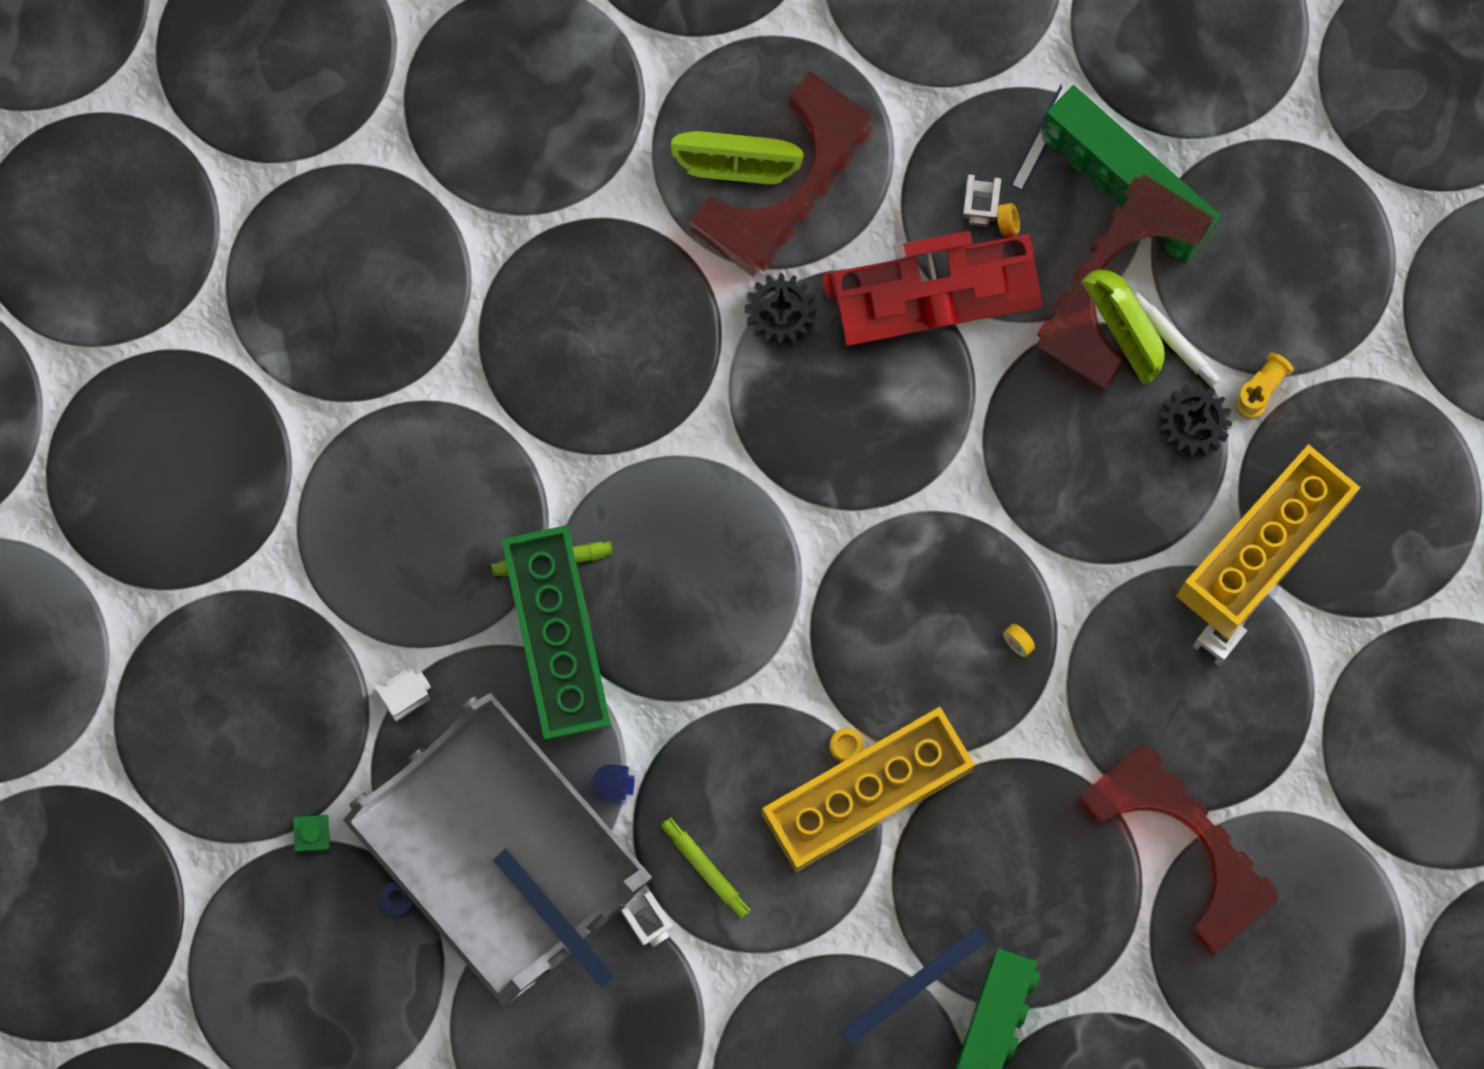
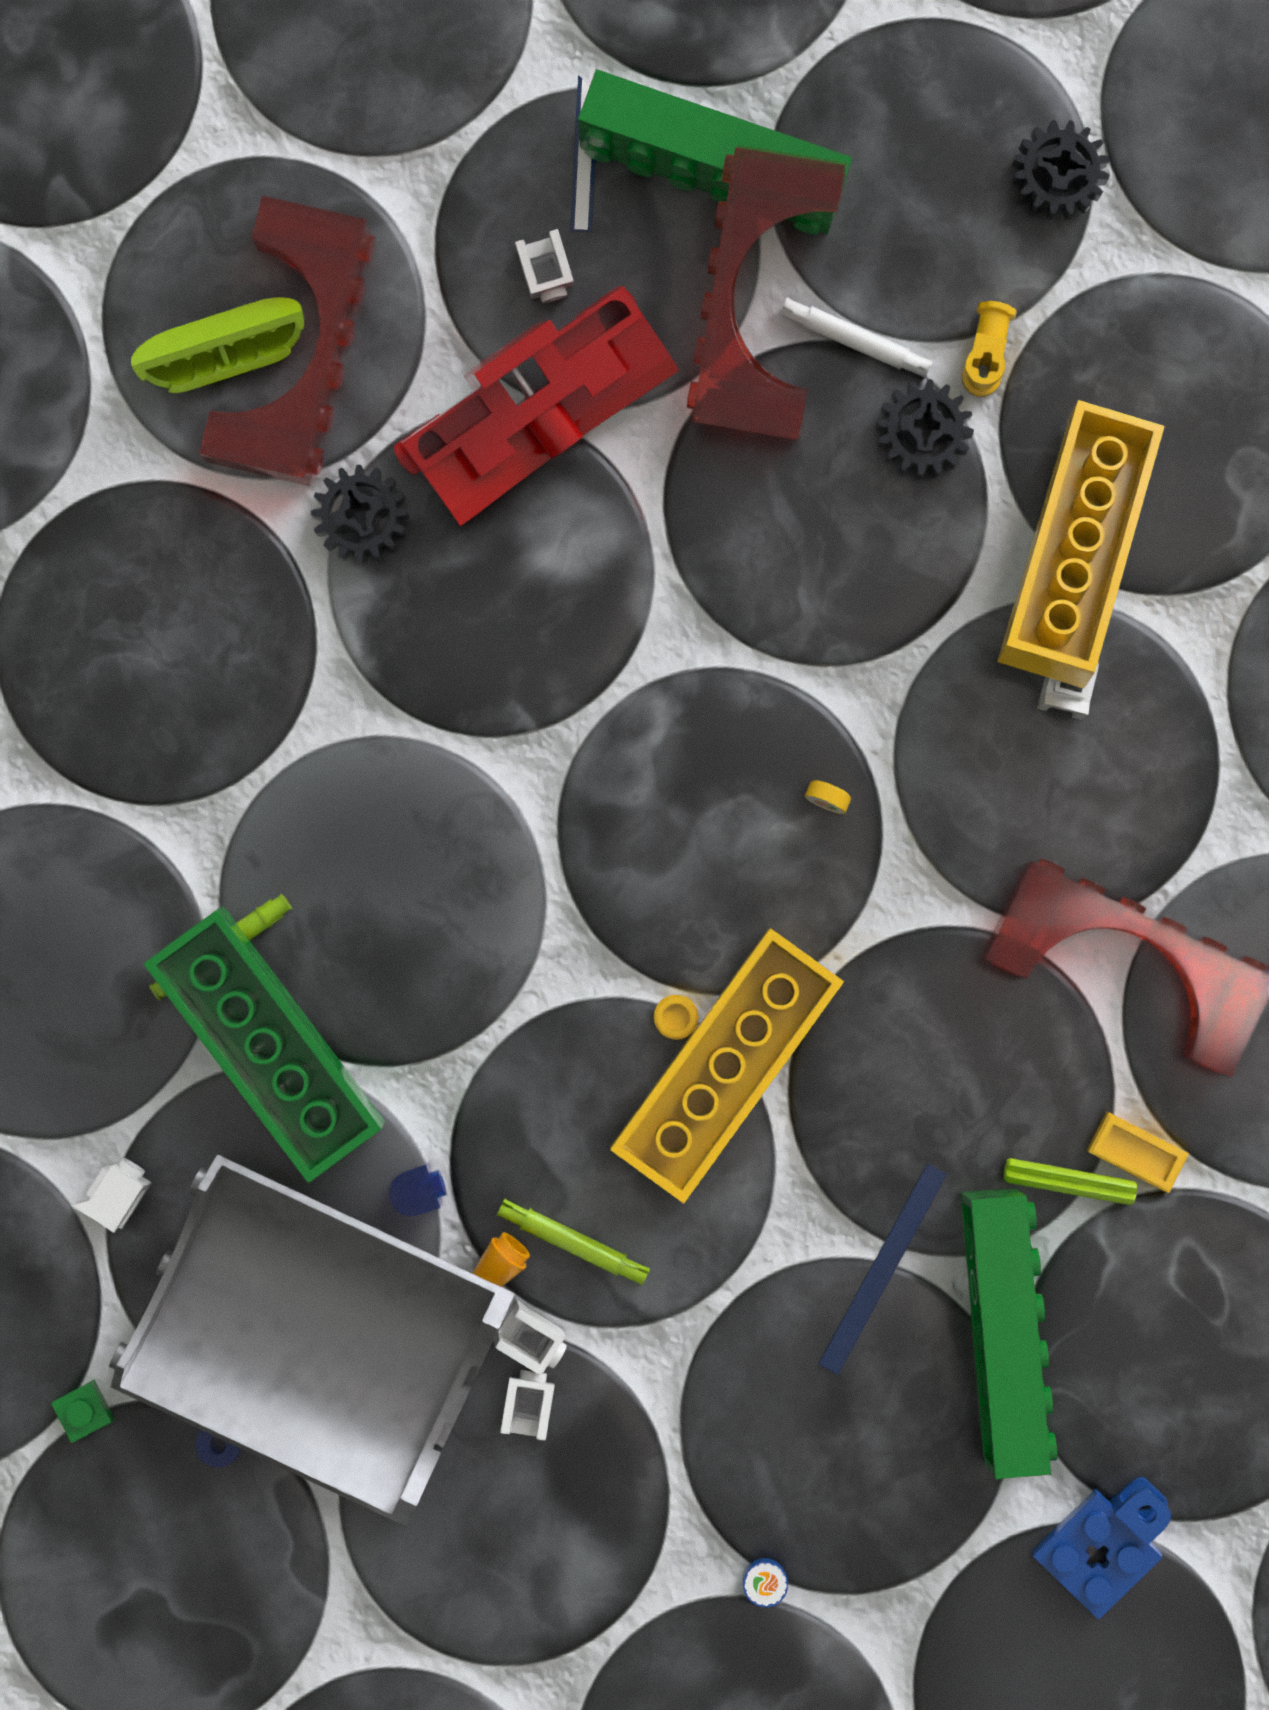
camera: 15 degrees left, 10 degrees up
dark blue sticker [493,848,614,988] -> none
yellow tile [997,203,1020,237] -> none
lime brick [1081,270,1165,384] -> none
none -> light orange cone [472,1232,530,1287]
none -> white window [500,1369,555,1440]
none -> lime axle [1003,1158,1137,1205]
none -> black gear [1012,120,1110,220]
none -> yellow tile [1086,1111,1189,1193]

